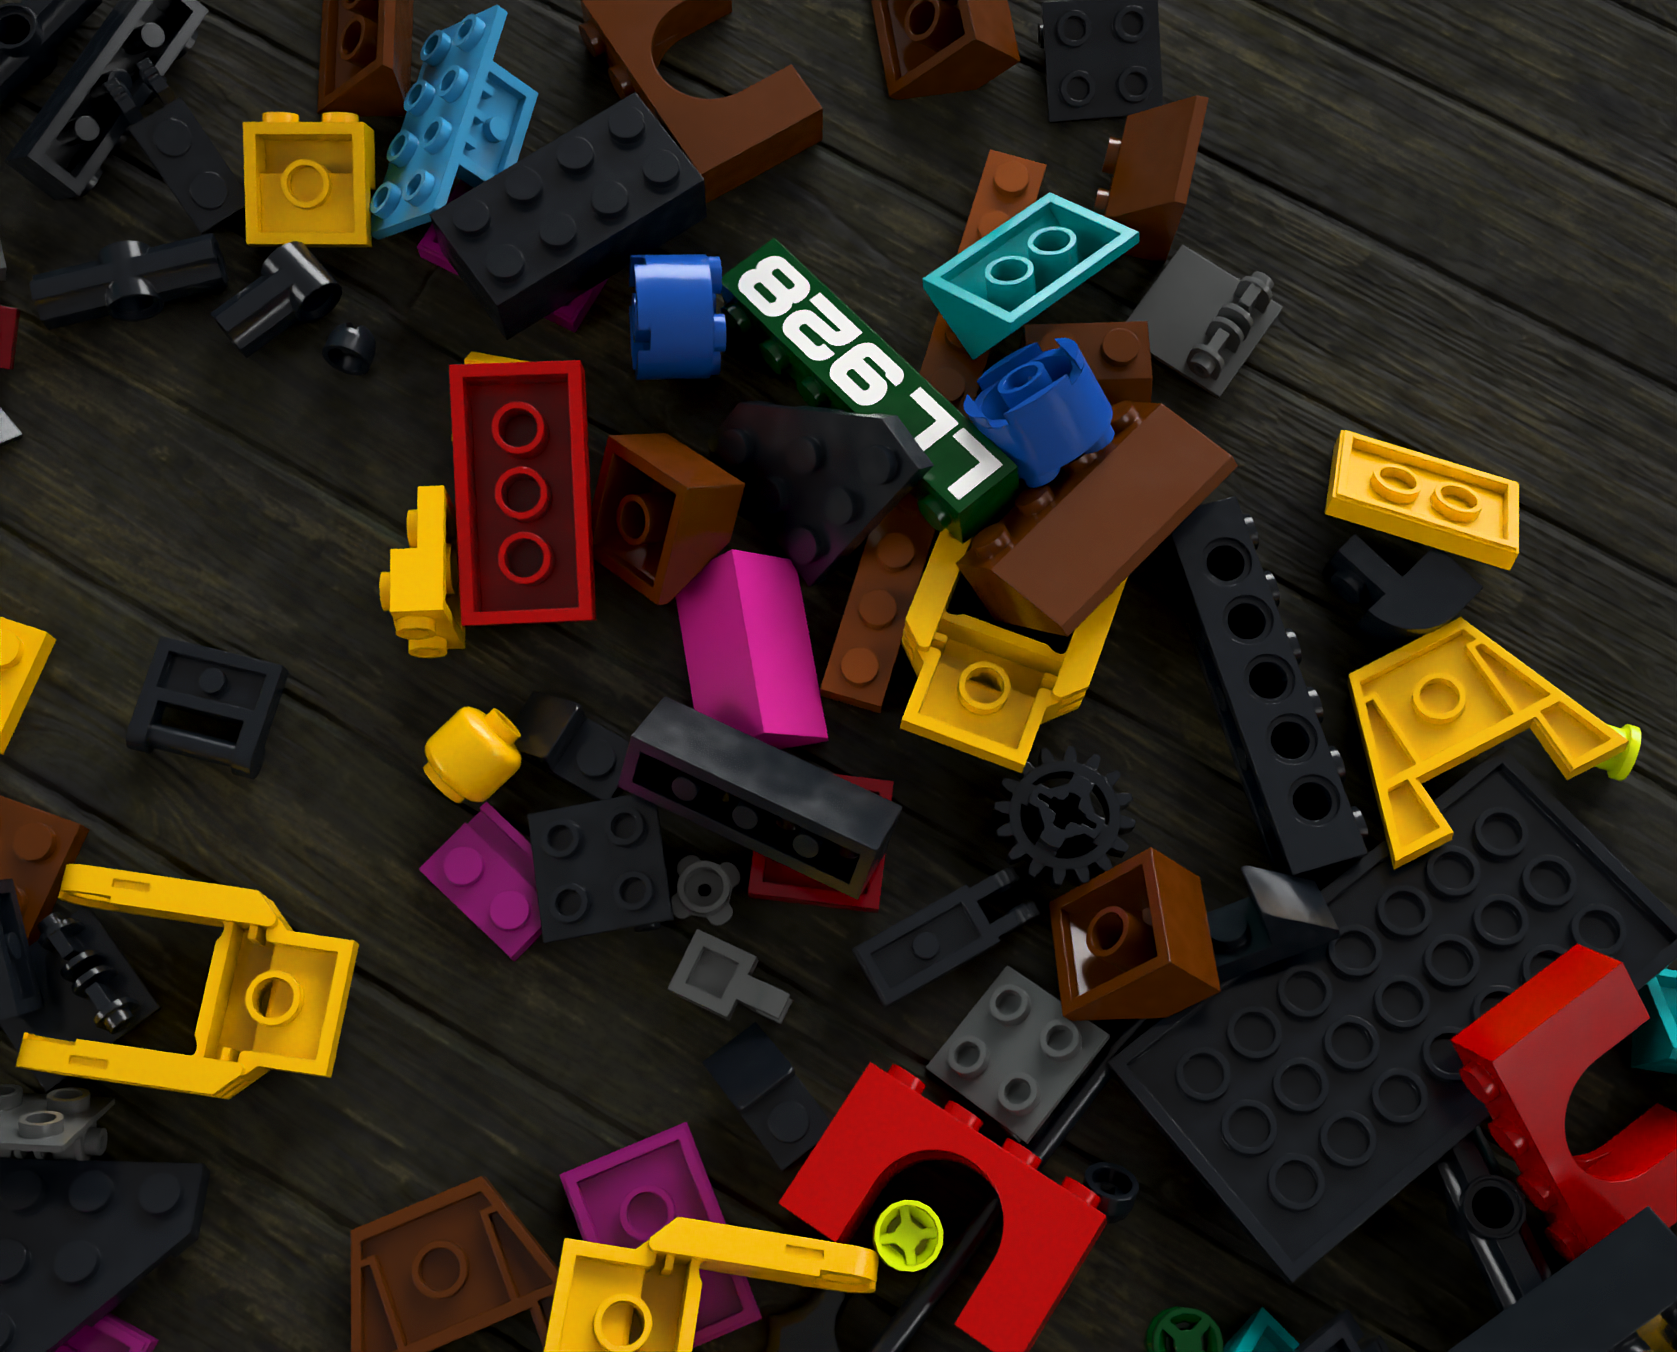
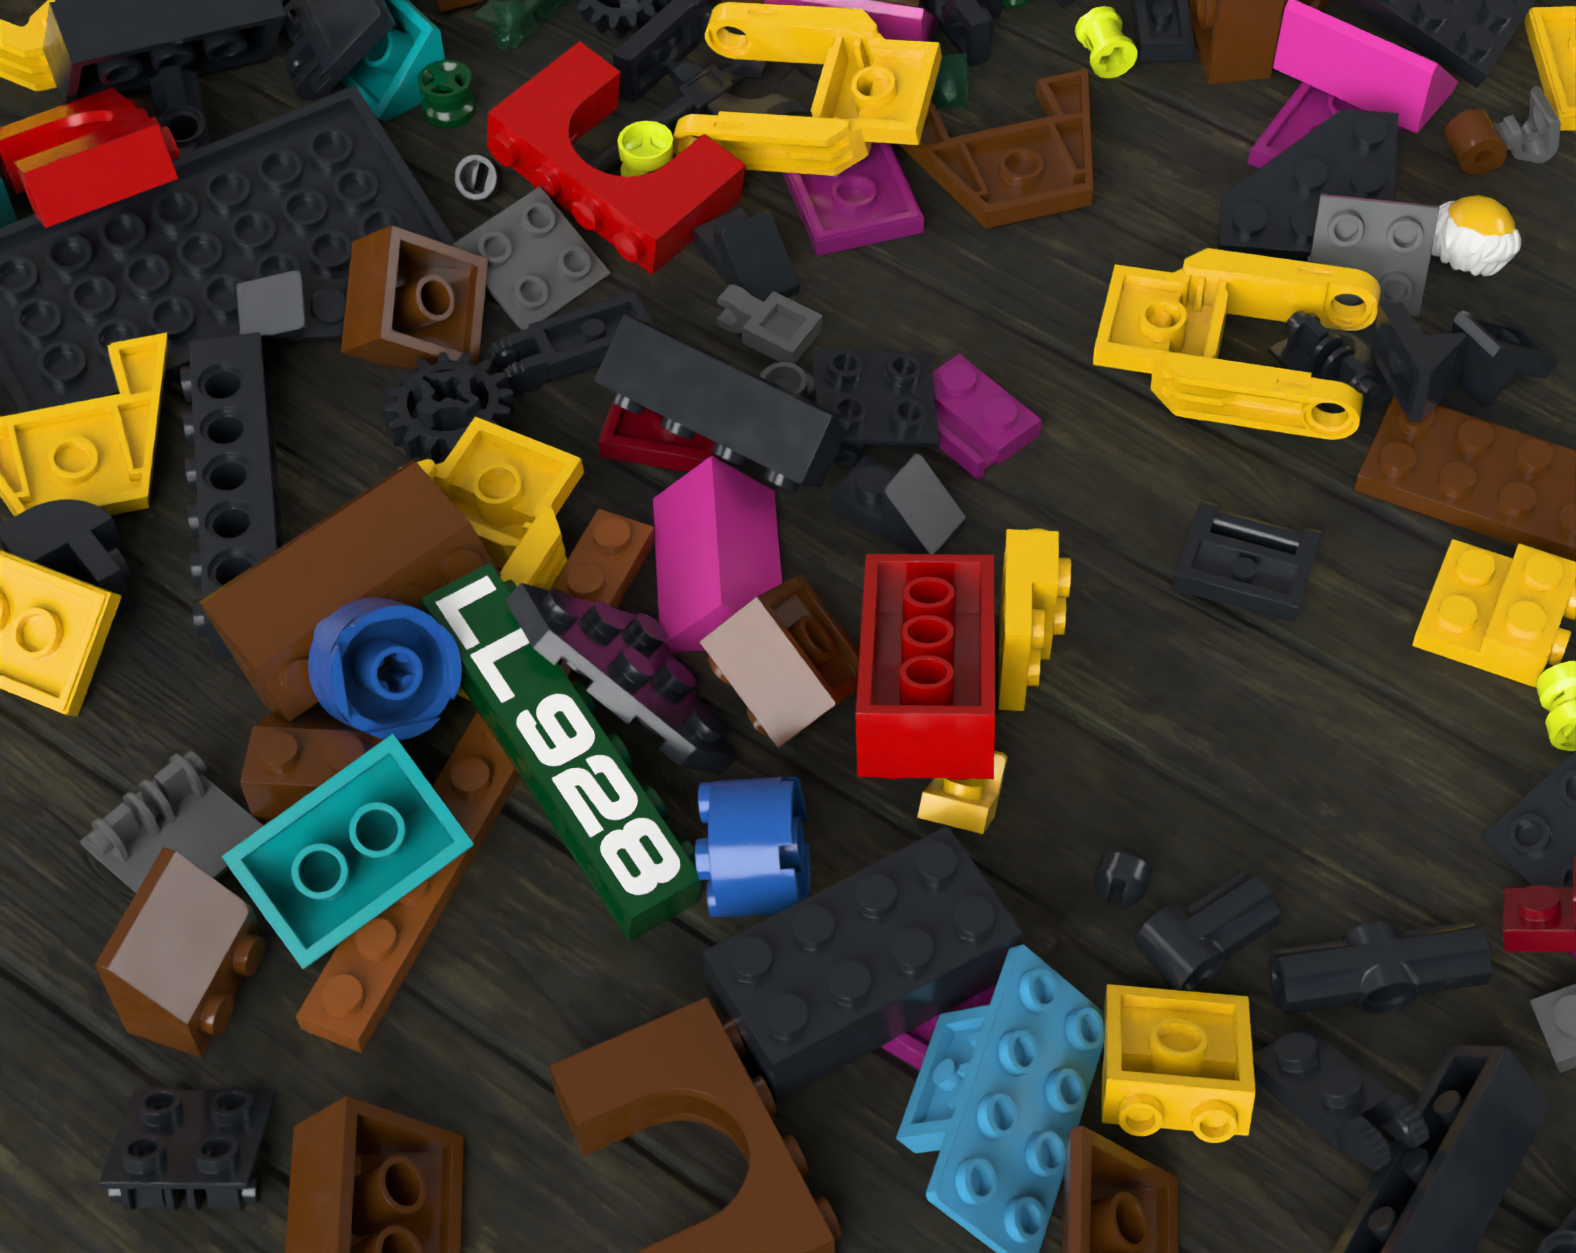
camera: 170 degrees left, 20 degrees down
yellow head [423,706,522,803] -> none

